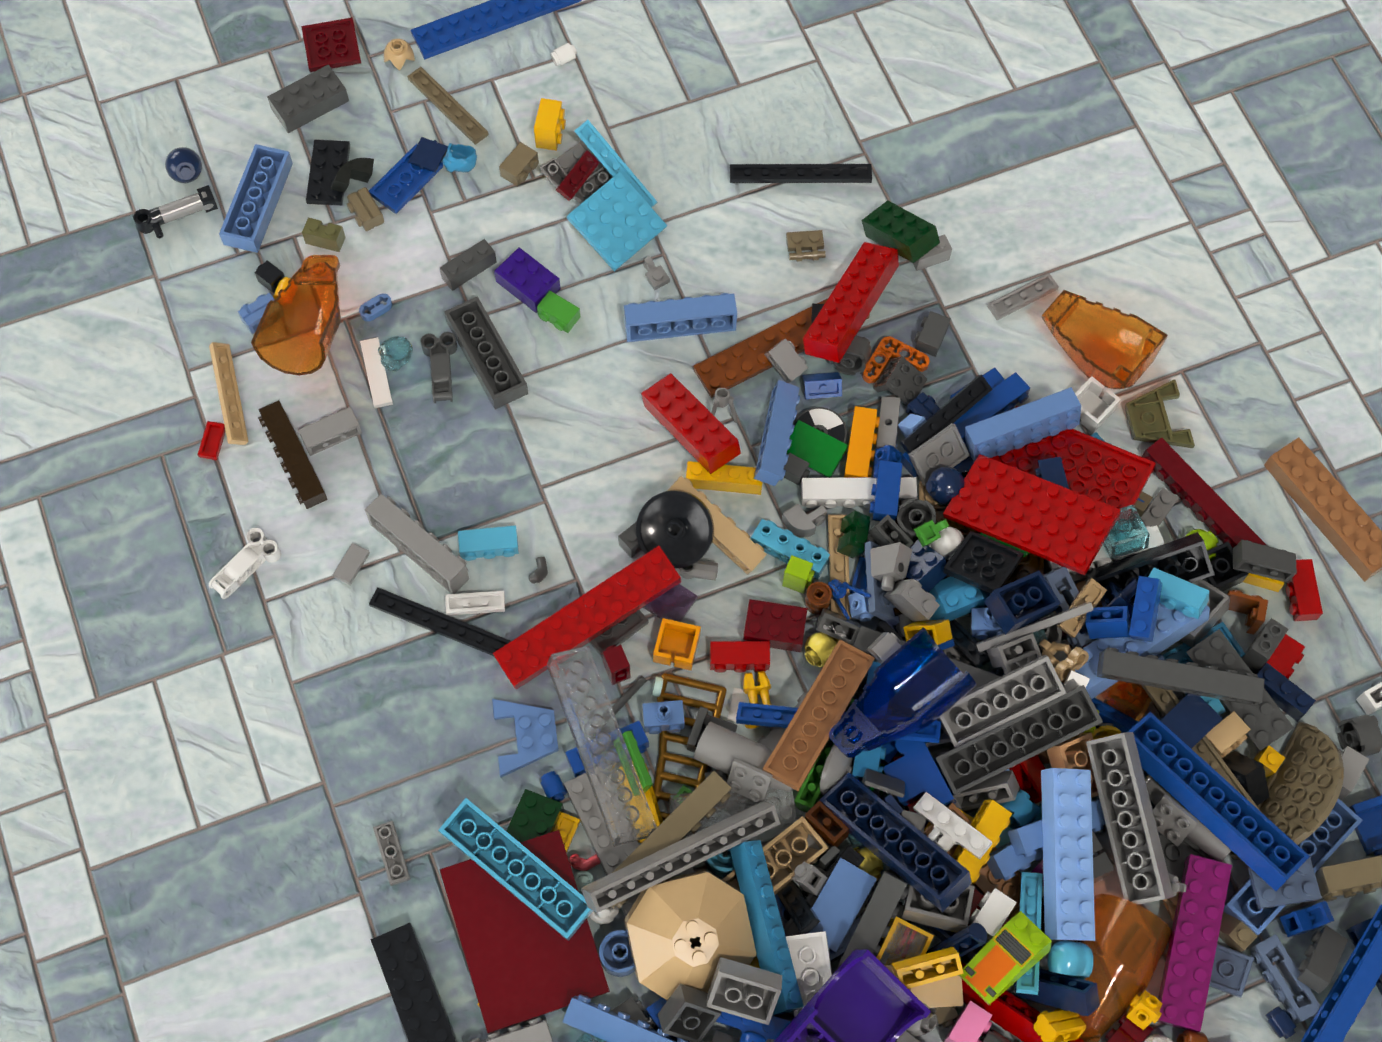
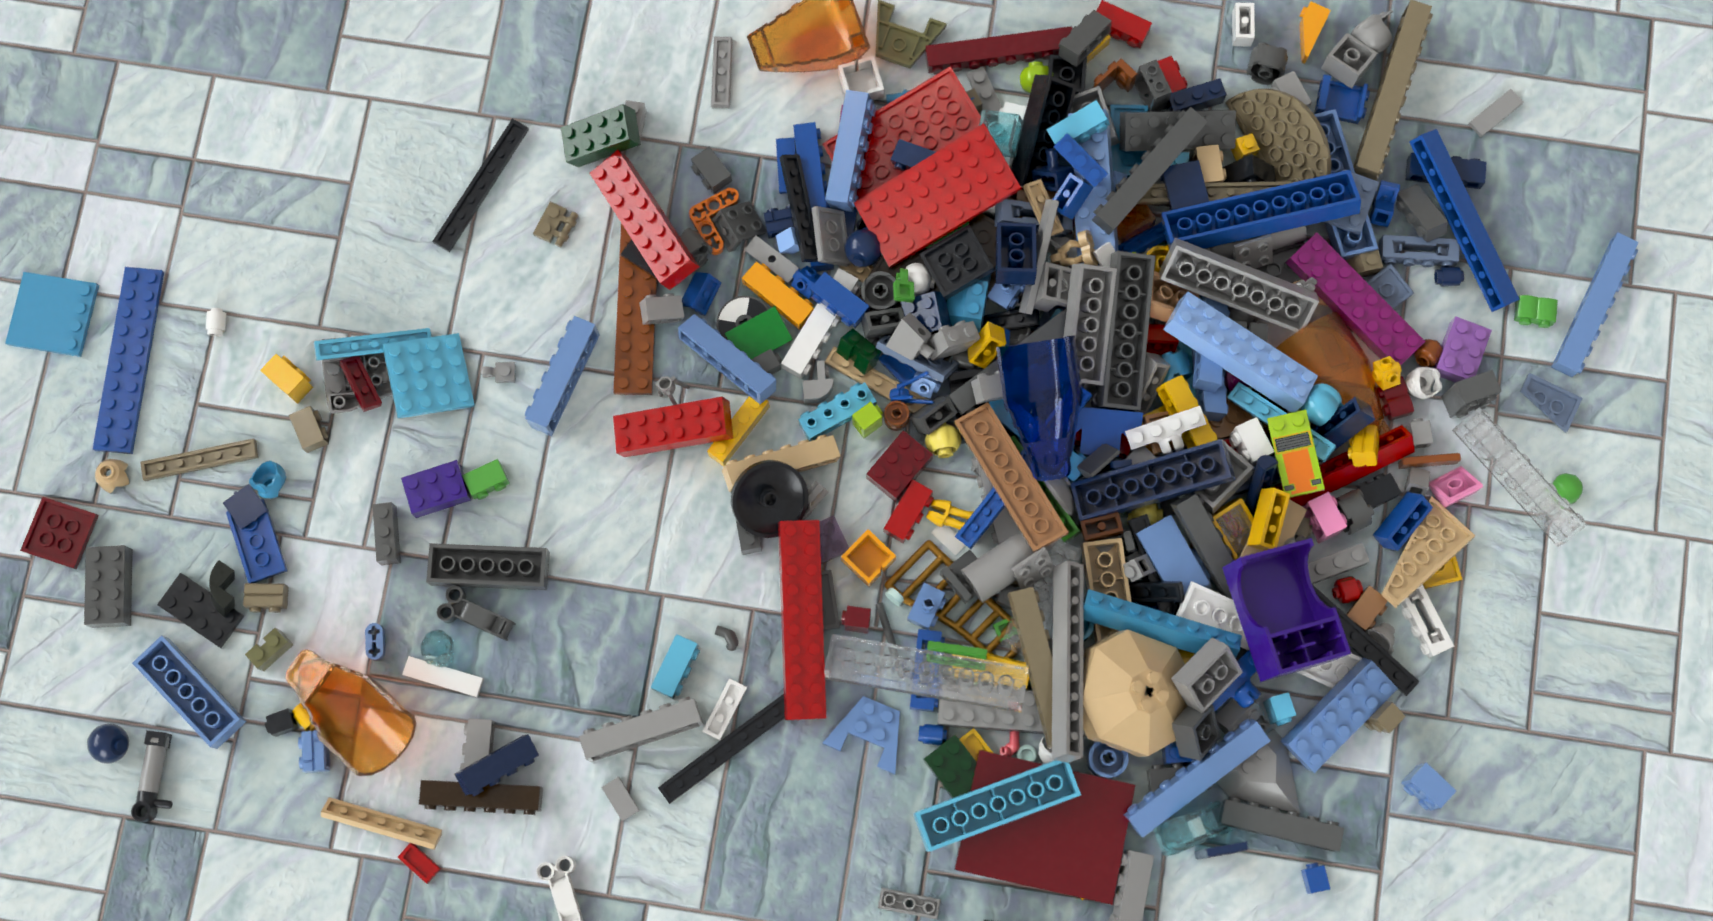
camera: 55 degrees left, 10 degrees up
none -> dark blue brick [454,734,539,796]

